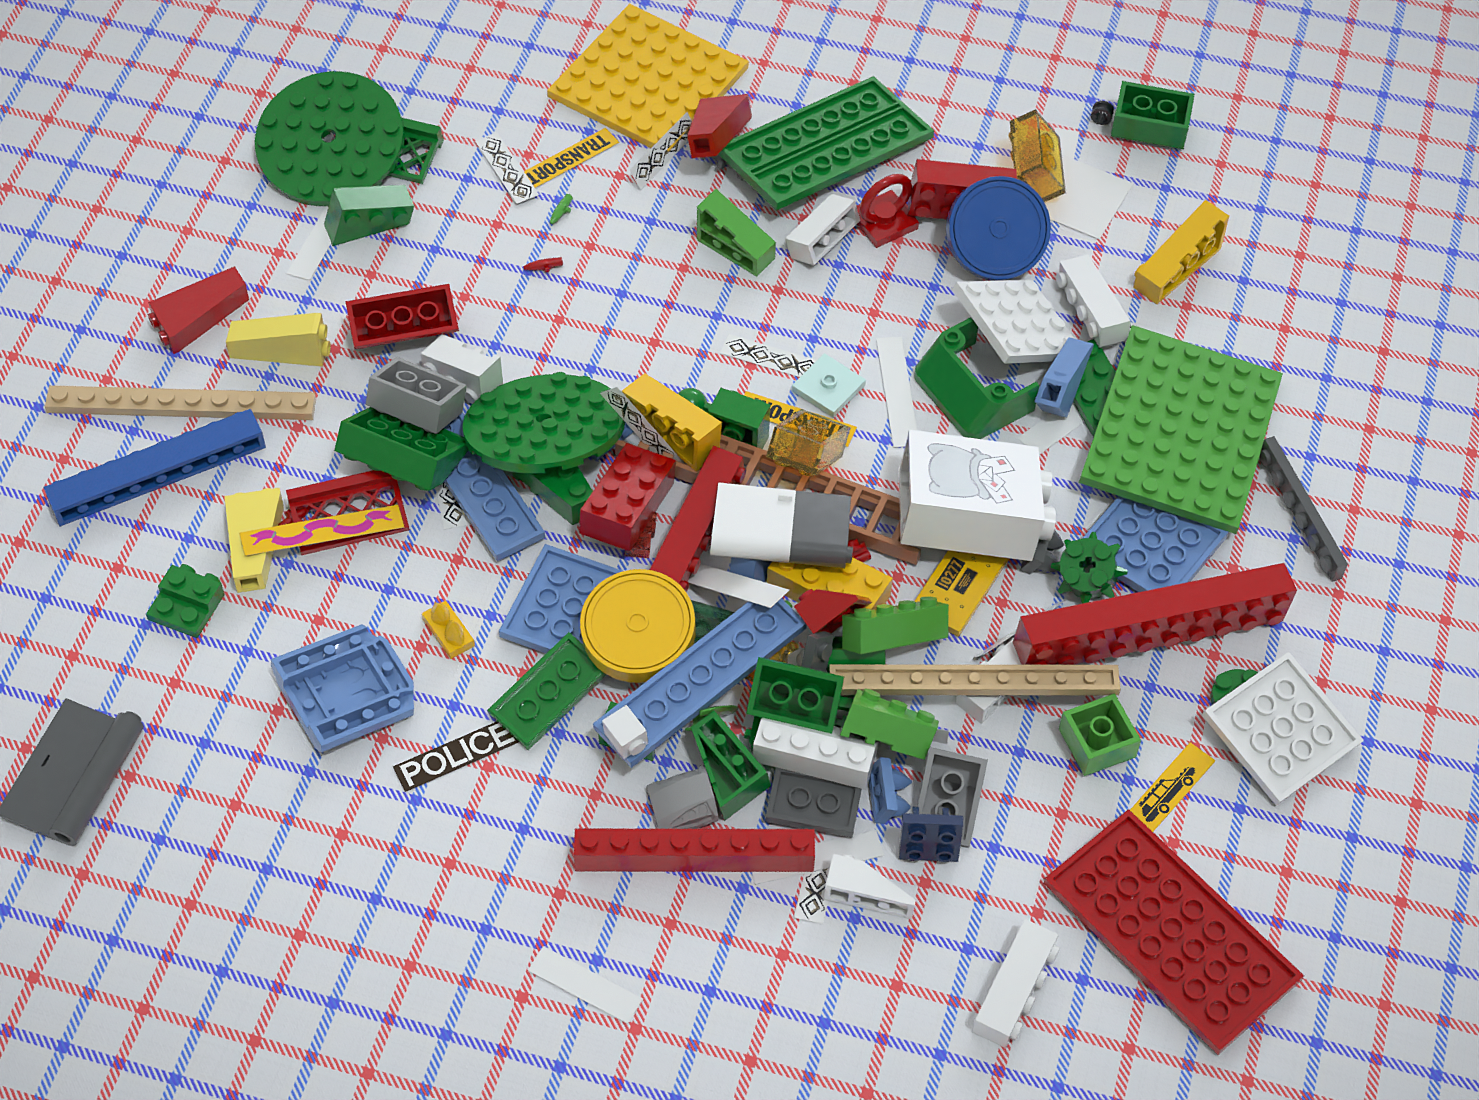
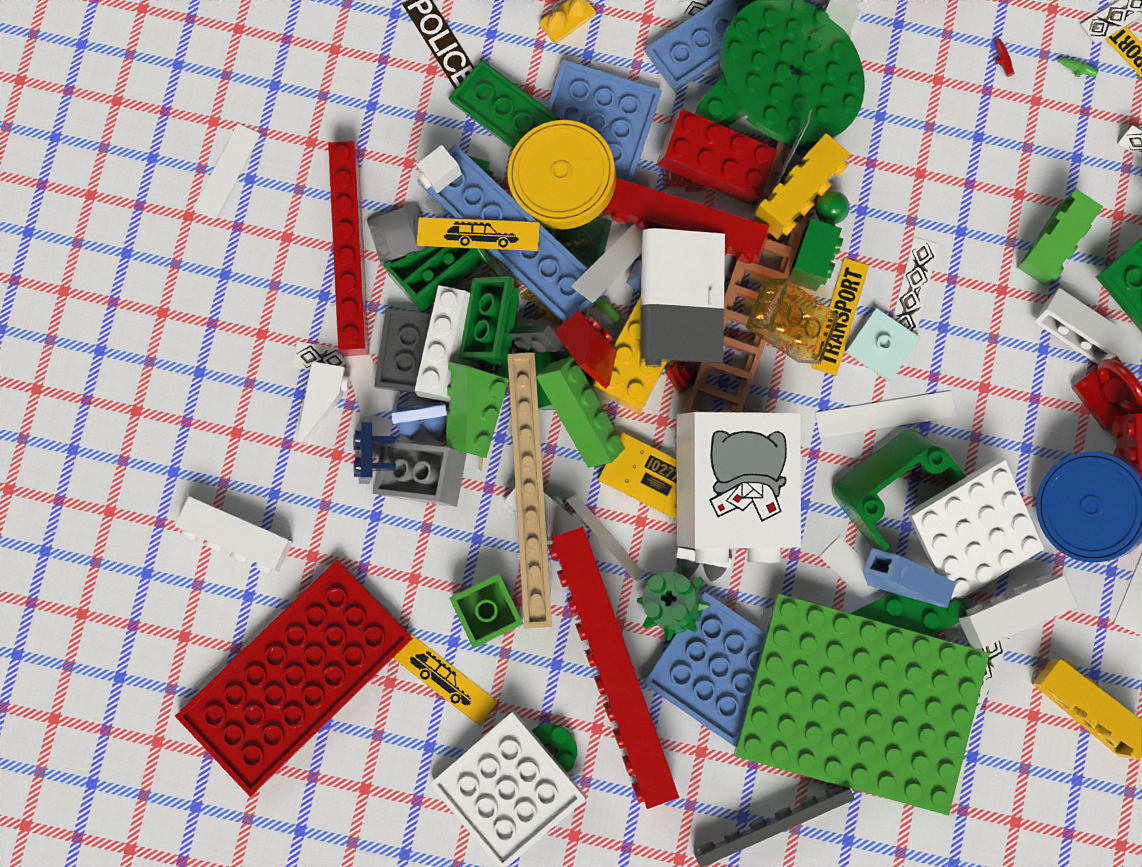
camera: 85 degrees right, 25 degrees up
none -> yellow sticker [417,217,540,251]

